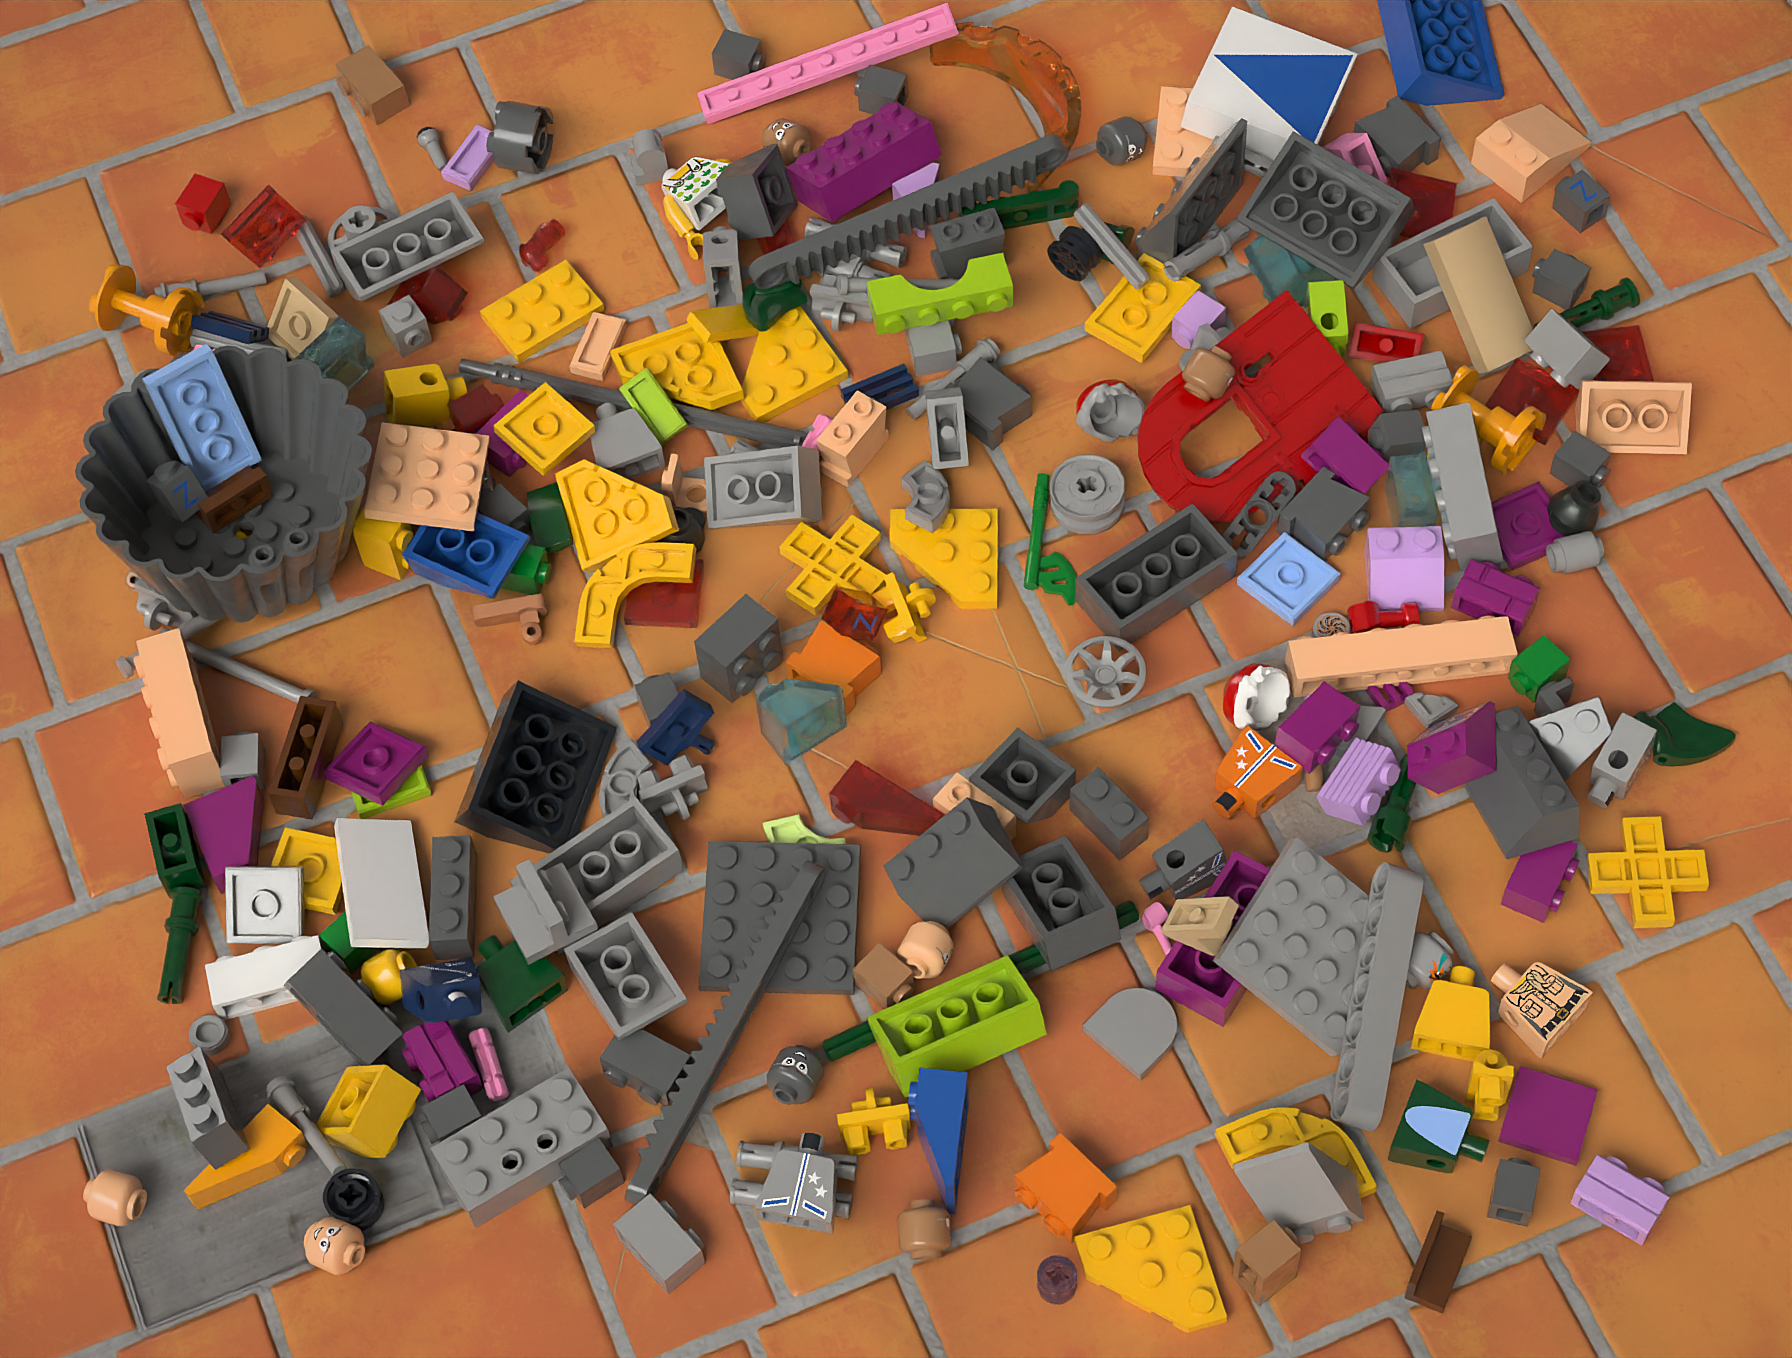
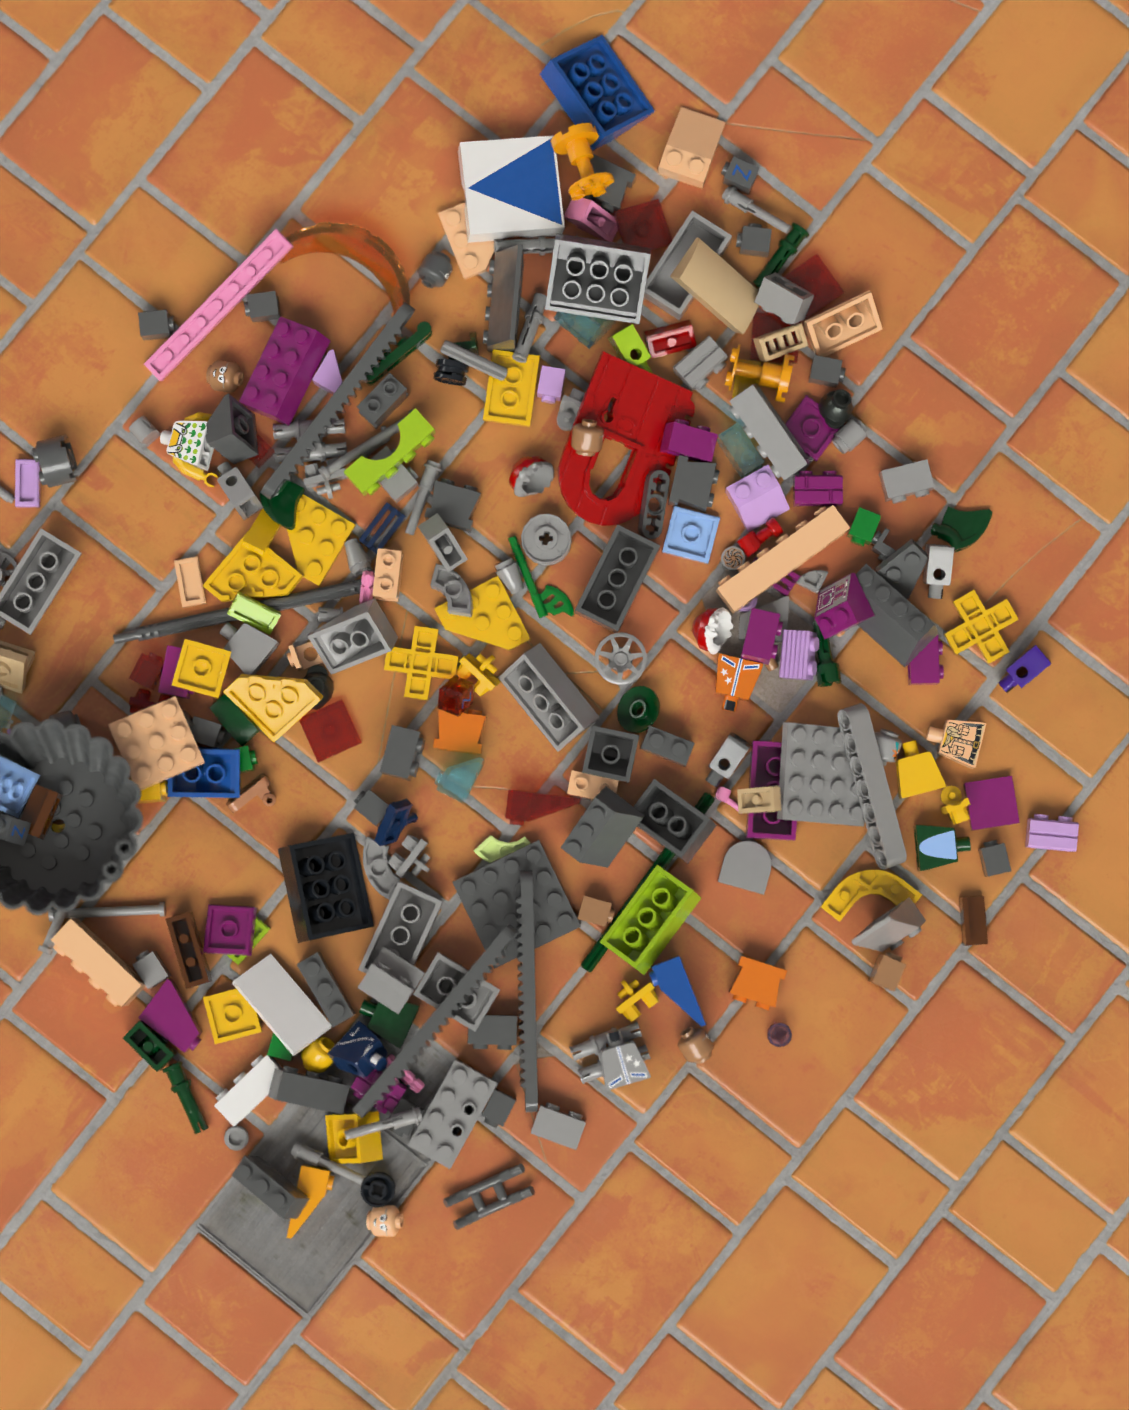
camera: 30 degrees left, 25 degrees up
light nougat head [83,1169,147,1226] -> none
tile [225,866,305,944] -> none
clear light blue hips [293,316,374,391] -> none
light grey brick [379,295,432,358] -> none
yellow torso [384,364,467,428] -> none
clear red slope [387,266,468,325] -> none
yellow plate [480,260,605,363] -> none
clear red arm [519,219,565,272] -> none
yellow plate [574,542,697,648] -> none
dark grey head [766,1045,824,1105] -> none
light nougat head [897,921,954,979] -> none
yellow plate [1074,1205,1227,1333] -> none
dark grey brick [1367,409,1426,461] -> none
none -> light grey cone [344,538,372,576]
none -> light grey pin [344,1106,423,1140]
none -> dark grey gear [353,924,519,1118]
none -> dark grey piece [443,1164,535,1230]
none -> light grey cone [495,557,524,594]
none -> light grey slope [498,643,600,752]
none -> light orange piece [551,123,615,201]
none -> dark green dish [617,686,660,733]
none -> light grey pin [722,186,791,234]
none -> tan slope [753,323,809,362]
none -> light grey brick [879,459,935,504]
none -> dark purple torso [998,645,1052,693]

